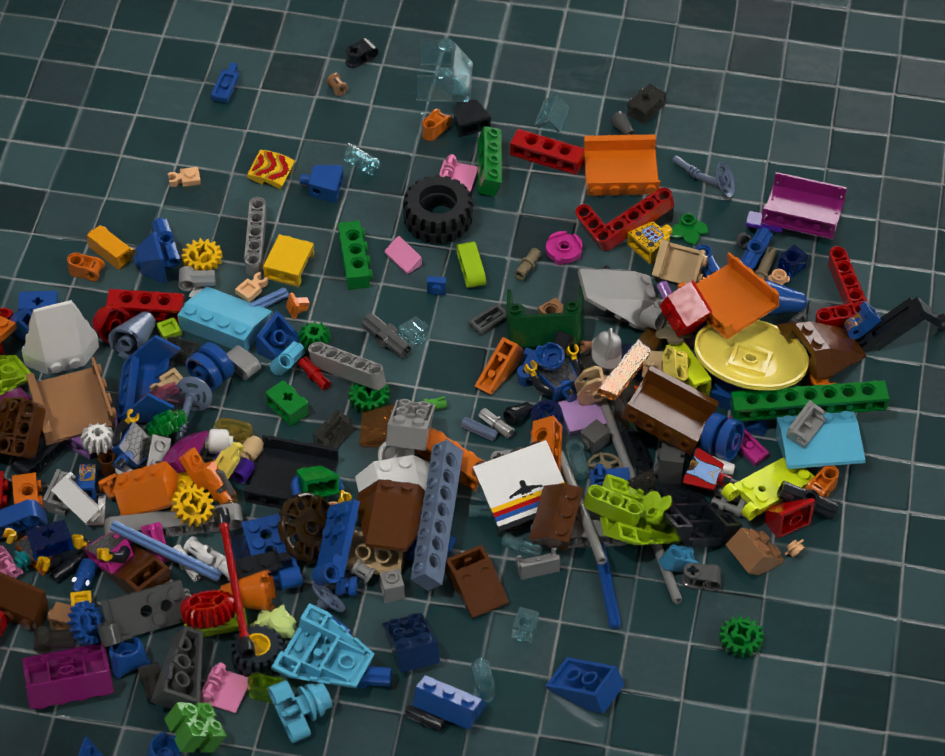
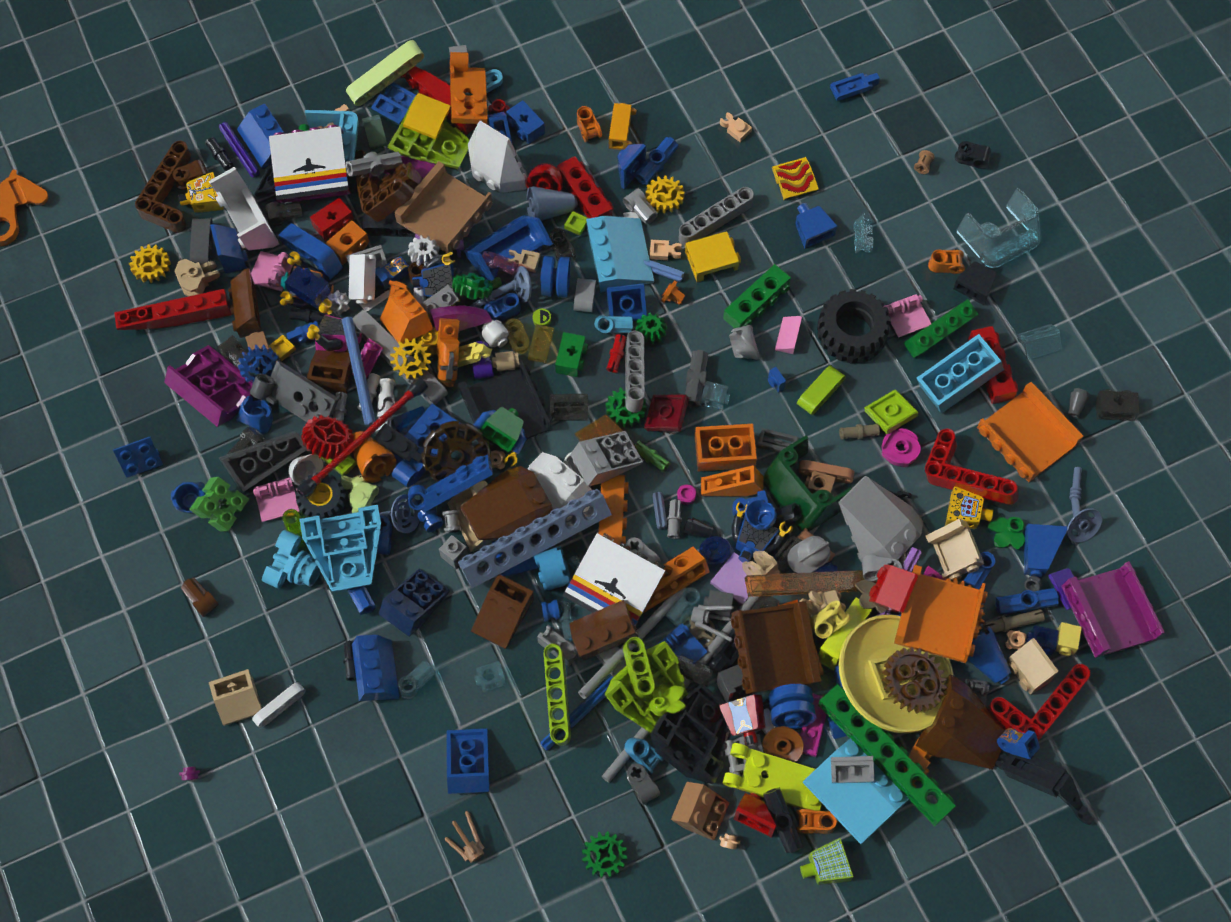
camera: 55 degrees right, 15 degrees up
none -> white hat [289,454,323,485]
none -> white gear [328,290,351,315]
none -> medium nougat plant [445,811,484,863]
none -> blue piece [484,293,521,323]
none -> clear yellow plate [528,324,554,363]
none -> lime tile [532,308,551,328]
none -> dark azure brick [534,546,571,591]
none -> blue wheel [541,600,560,622]
none -> lime beam [544,644,571,746]
none -> dark red plate [644,395,689,431]
none -> dark pink tile [677,484,696,505]
none -> light grey plant [691,605,733,641]
none -> orange brick [695,424,757,471]
none -> light grey hair [729,325,760,360]
none -> dark orange dish [762,726,804,762]
none -> nougat beam [798,460,855,483]
none -> lime torso [800,838,853,885]
none -> lime tile [864,390,918,434]
none -> reddish brown gear [882,647,947,714]
none -> medium azure brick [917,334,1004,414]
none -> tan slope [1007,638,1058,695]
none -> blue slope [1024,524,1067,578]
none -> light yellow brick [1054,622,1082,656]

